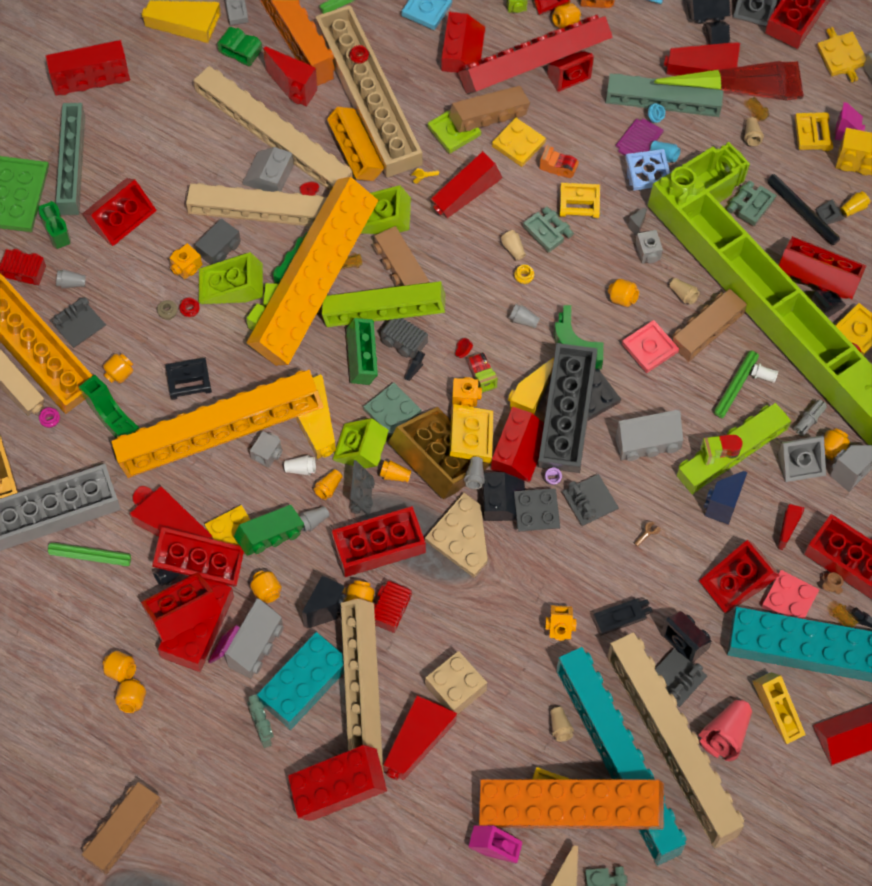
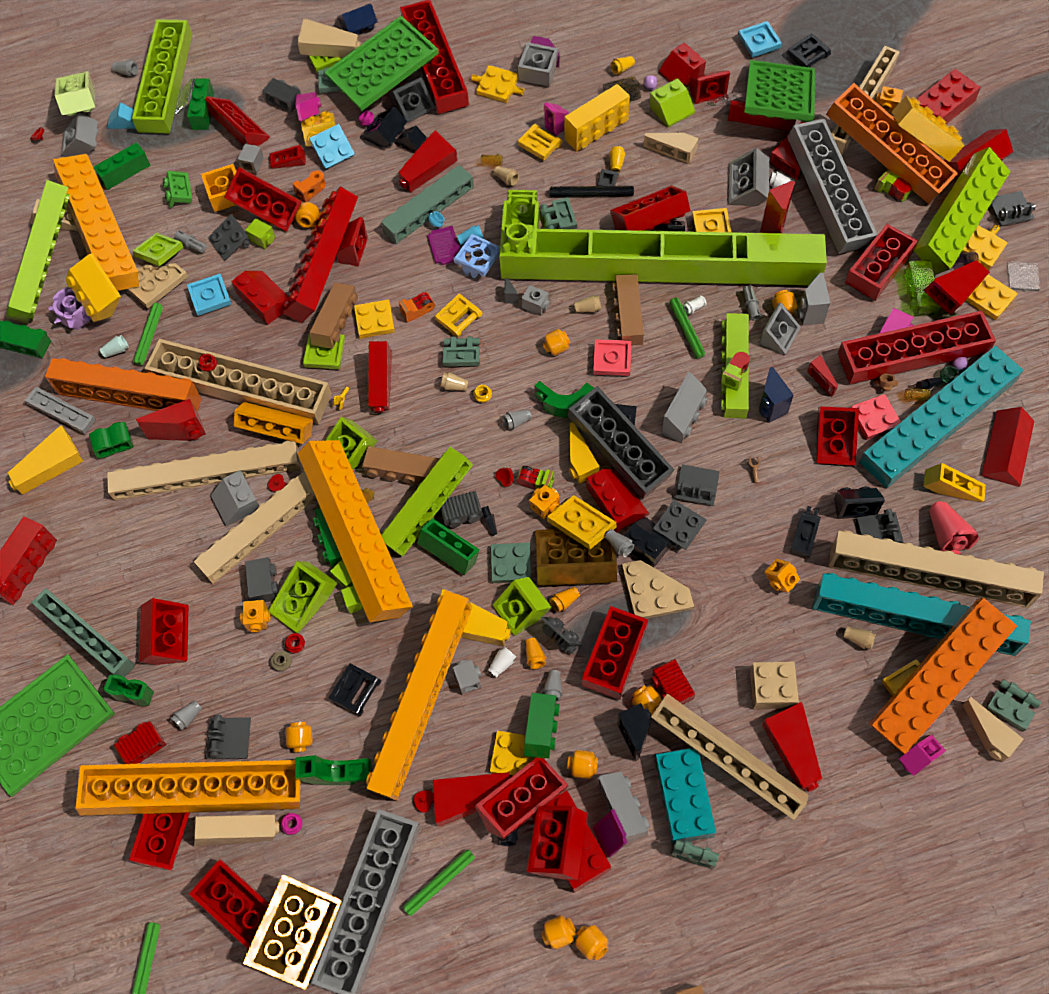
camera: 45 degrees left, 0 degrees up
red brick [288,745,387,821] -> none
lavender hinge [545,468,562,485] -> none
clear red plate [654,61,804,100] -> none

